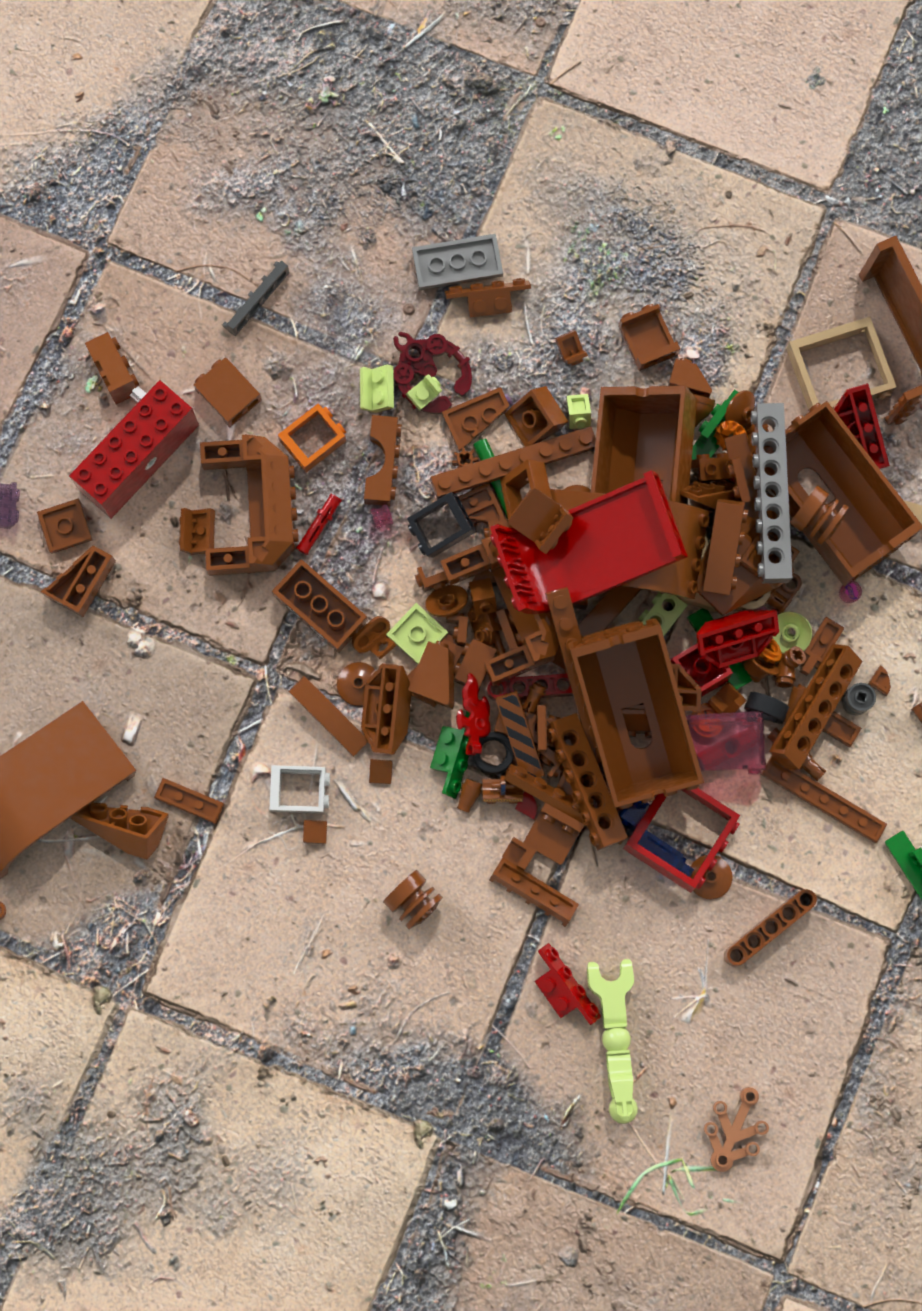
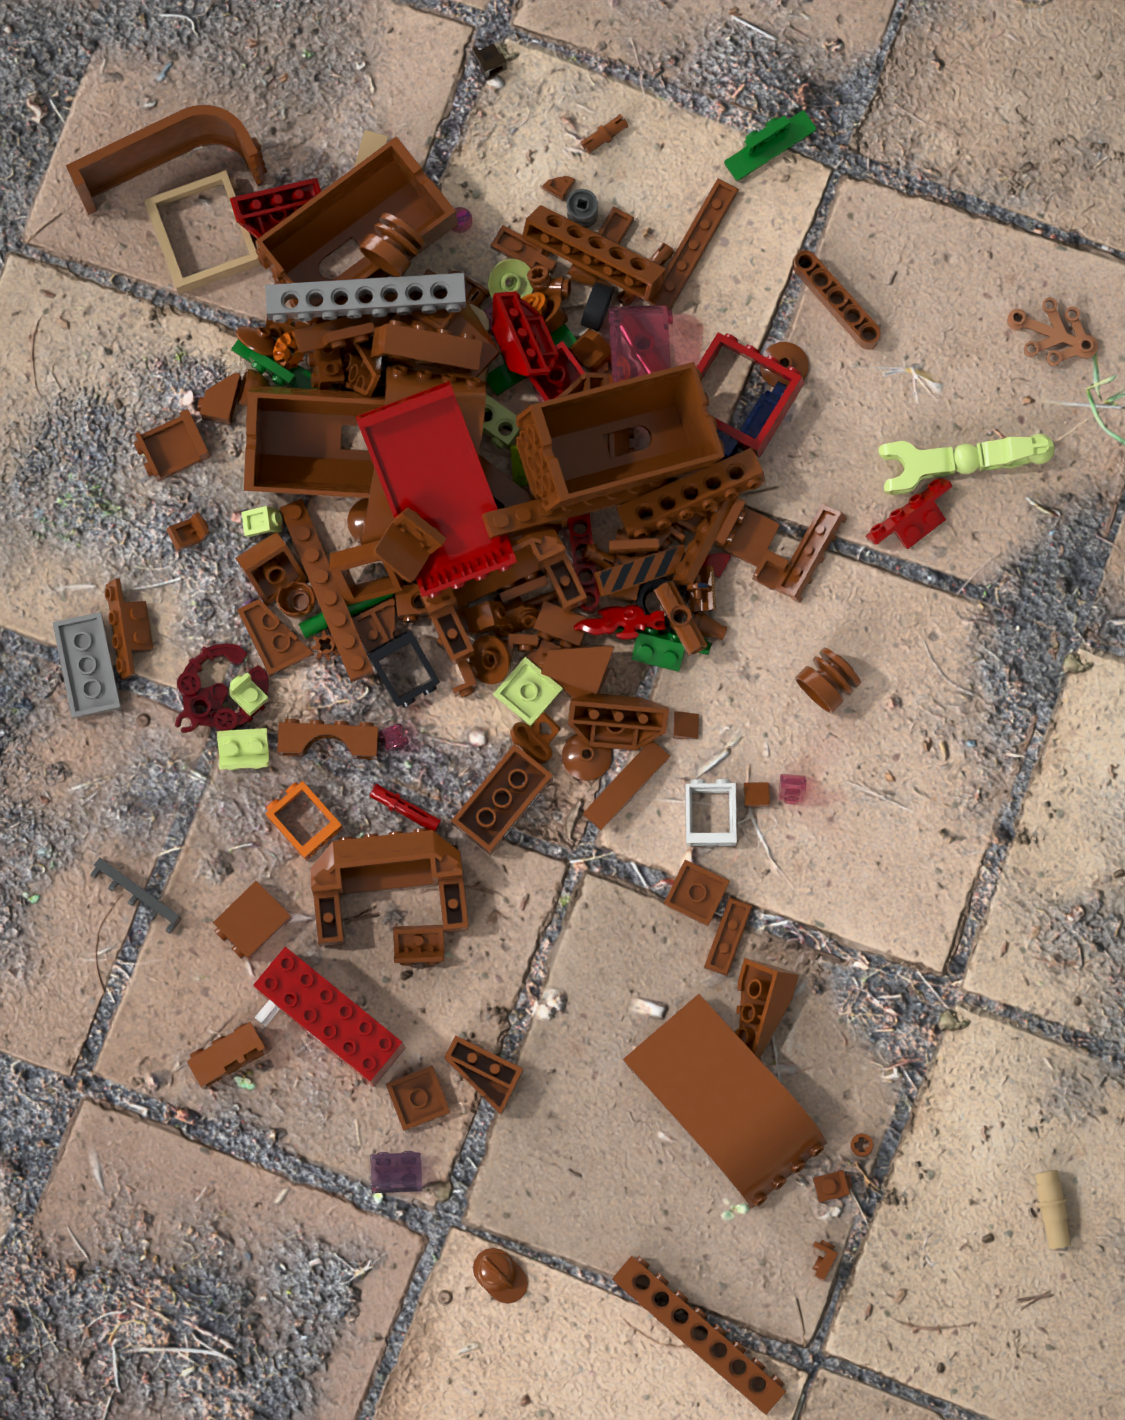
camera: 85 degrees left, 0 degrees up
none -> dark orange hair [276,581,316,619]
none -> dark orange piece [654,581,707,656]
none -> dark orange plate [663,860,730,926]
none -> clear pink plate [779,774,807,805]

